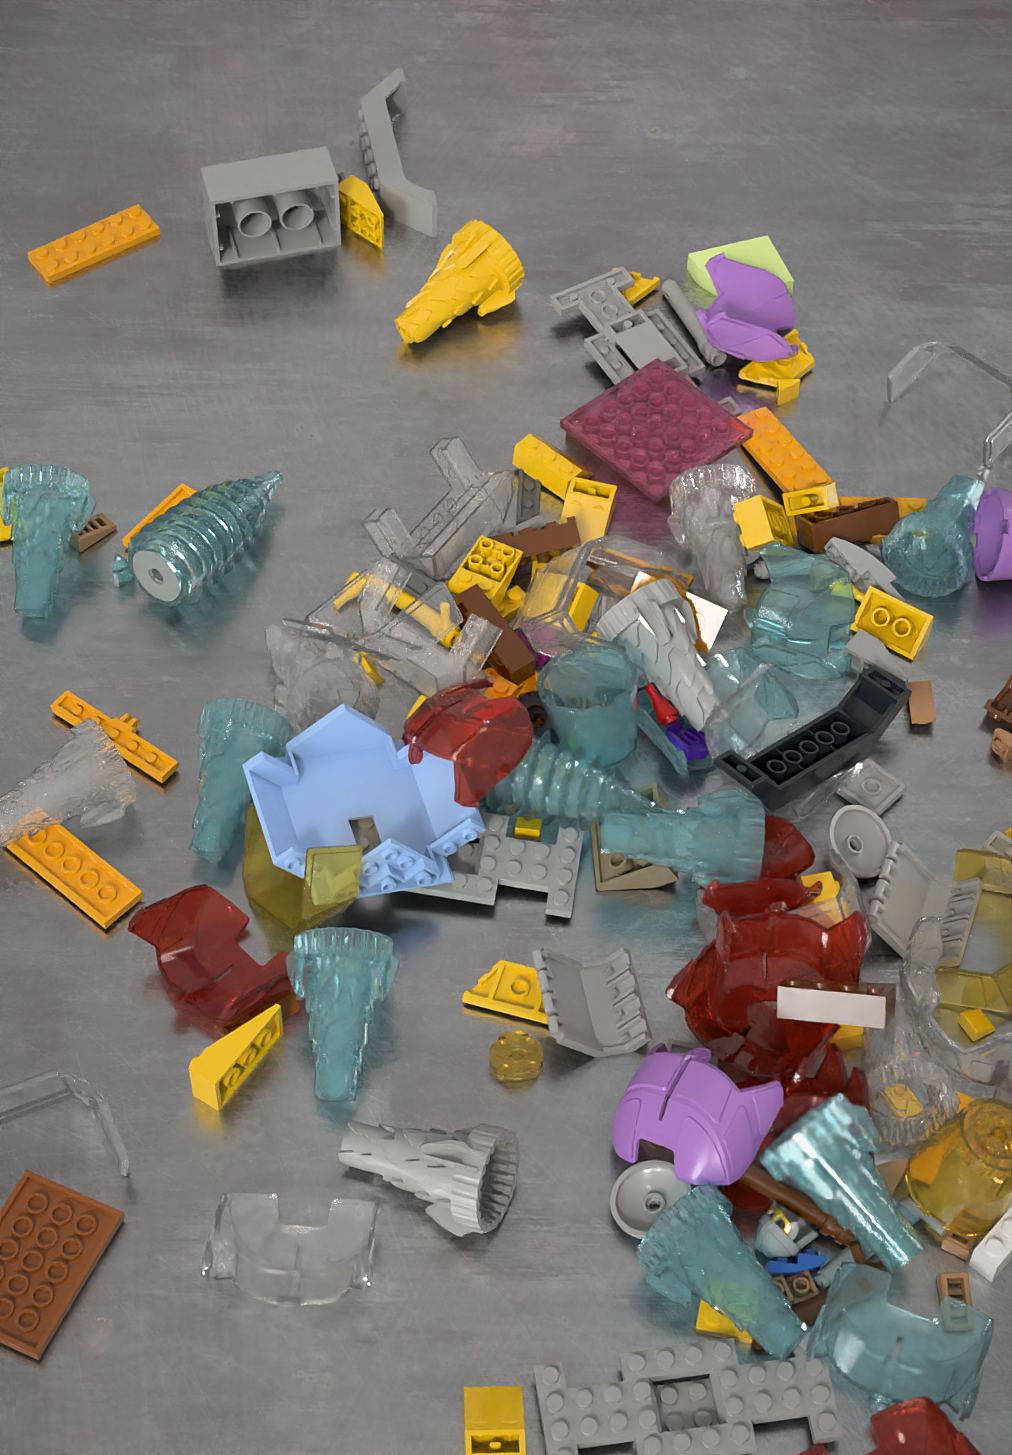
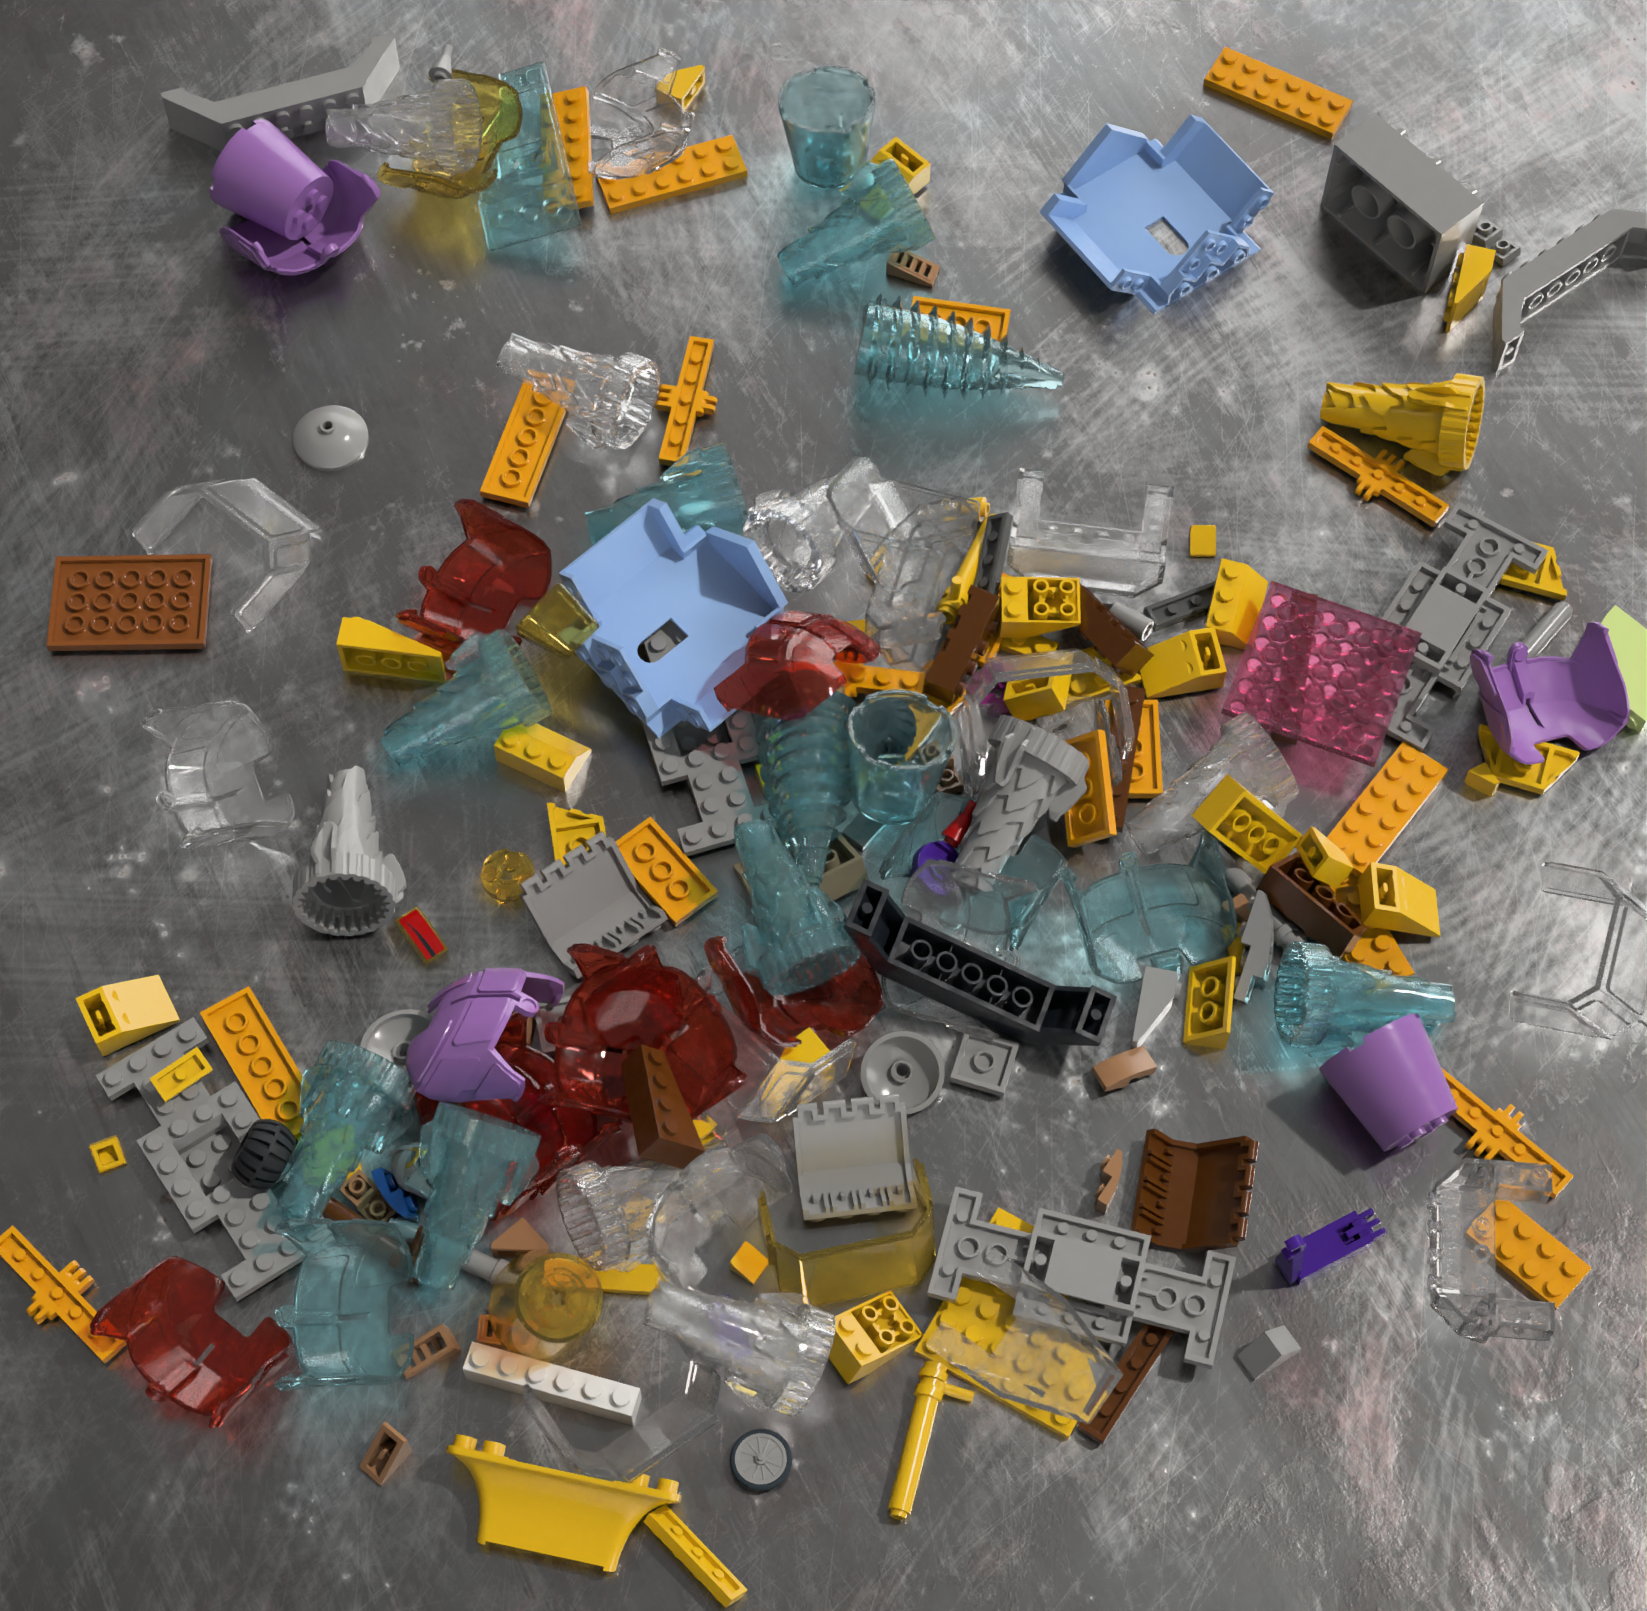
camera: 65 degrees right, 10 degrees up
none -> yellow plate [149,1047,213,1103]
none -> light orange plate [200,986,328,1139]
none -> black wheel [231,1119,296,1190]
none -> slope [394,906,449,965]
none -> yellow slope [493,717,592,793]
none -> light orange plate [615,816,718,927]
none -> light blue panel [1039,114,1274,314]
none -> yellow slope [1189,525,1216,557]
none -> light orange hinge [1307,426,1449,528]
none -> yellow slope [1358,862,1440,938]

